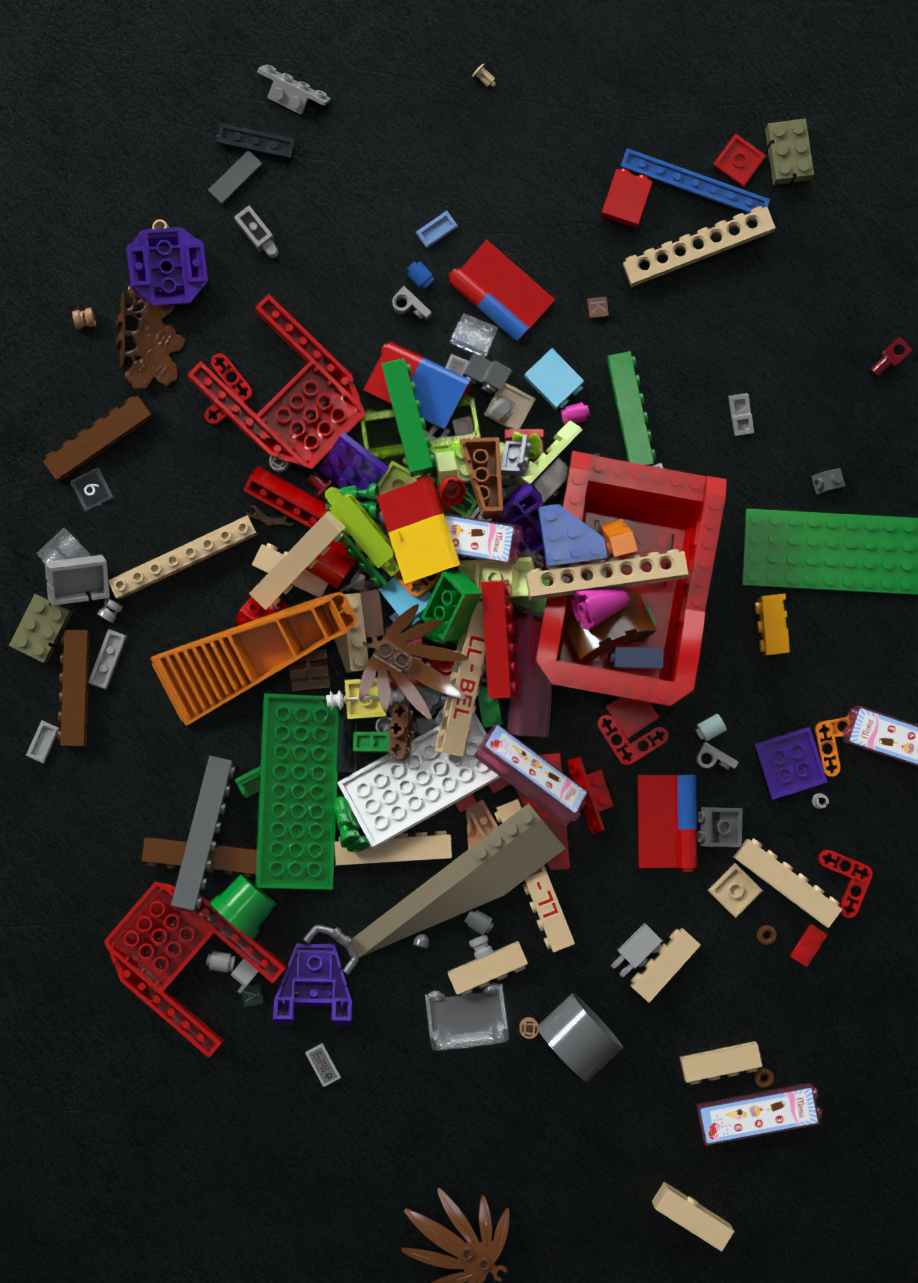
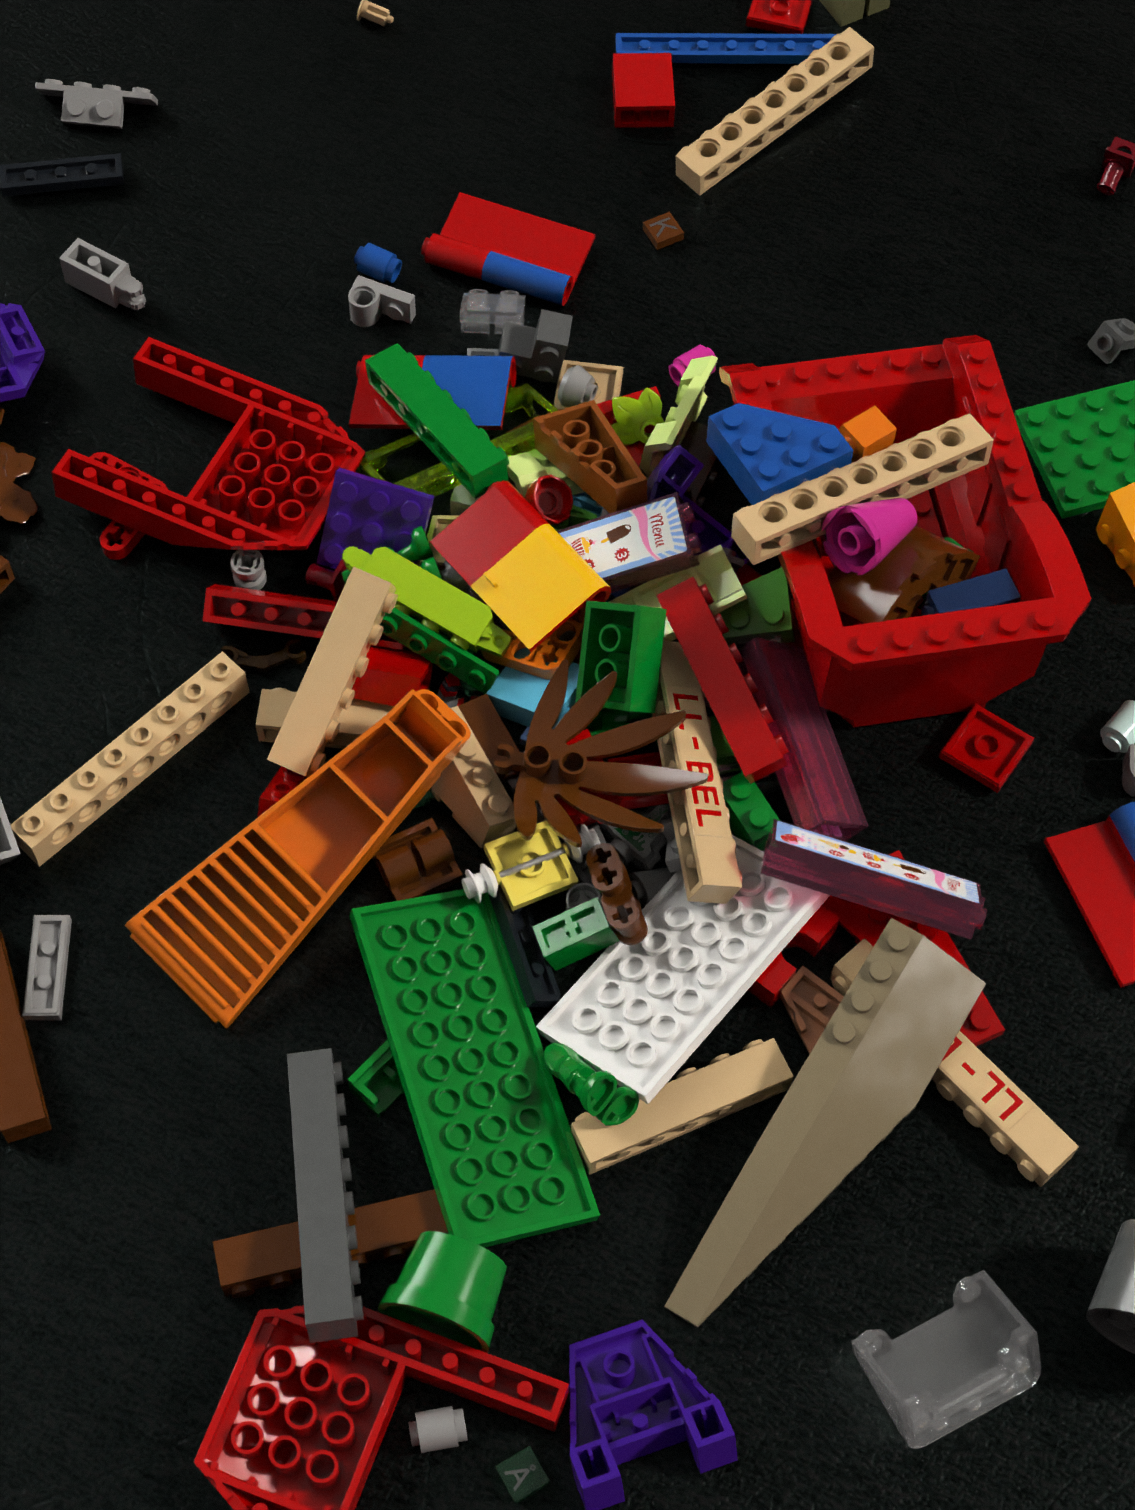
camera: 20 degrees left, 25 degrees down
light grey wheel [97,598,123,623] -> none
dark grey tile [208,150,262,204] -> none
light grey panel [231,959,258,994] -> none
flat silver piece [303,925,359,975] -> none
dark grey hinge [413,934,429,949] -> none
medium blue tile [416,211,458,248] -> none
tan brick [448,941,528,996] -> none
dark grey brick [464,909,494,935] -> none
light grey wheel [469,934,494,960] -> none
flat silver bracket [501,435,532,476] -> none
medium nougat wheel [519,1017,539,1039] -> none
medium azure brick [524,348,584,410] -> none
red bracket [568,757,614,834] -> none
red beam [598,715,668,765] -> none
green brick [607,351,656,466] -> none
light grey slope [728,393,754,436] -> none

